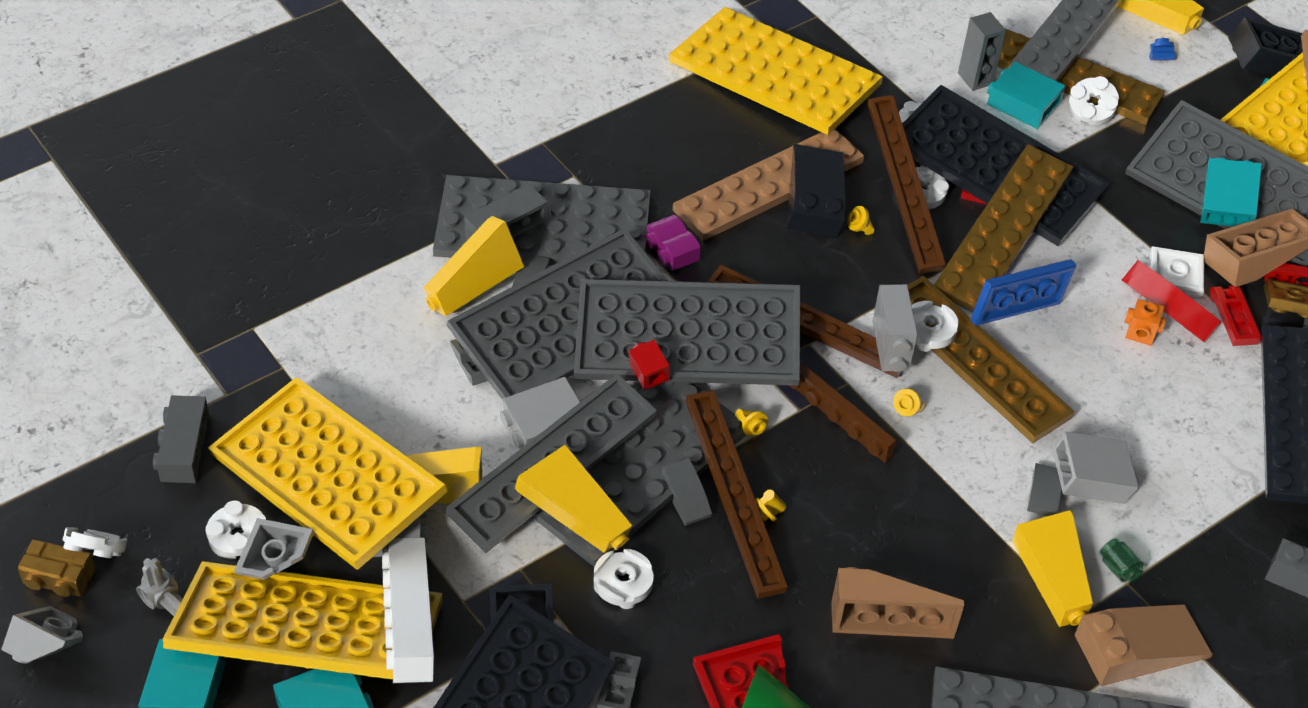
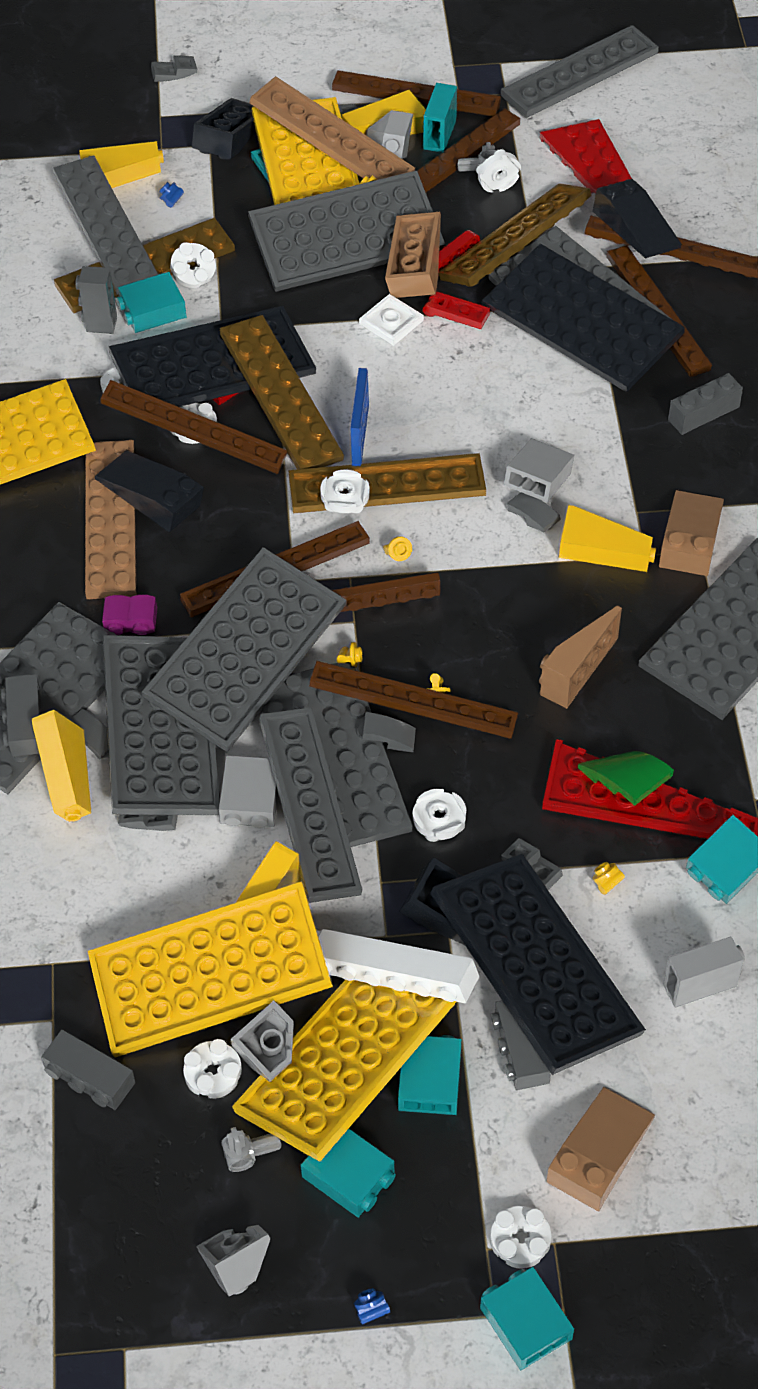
camera: 55 degrees left, 5 degrees up
pearl gold brick [18,540,96,597] -> none
white plate [63,527,127,558] -> none
yellow slope [515,445,632,553] -> none
red brick [629,339,670,391] -> none
yellow plate [847,206,874,235] -> none
light grey brick [872,284,917,372] -> none
clear green brick [1100,538,1144,583] -> none
red slope [1122,260,1222,343] -> none
orange brick [1124,299,1166,346] -> none
teal brick [1200,158,1262,227] -> none

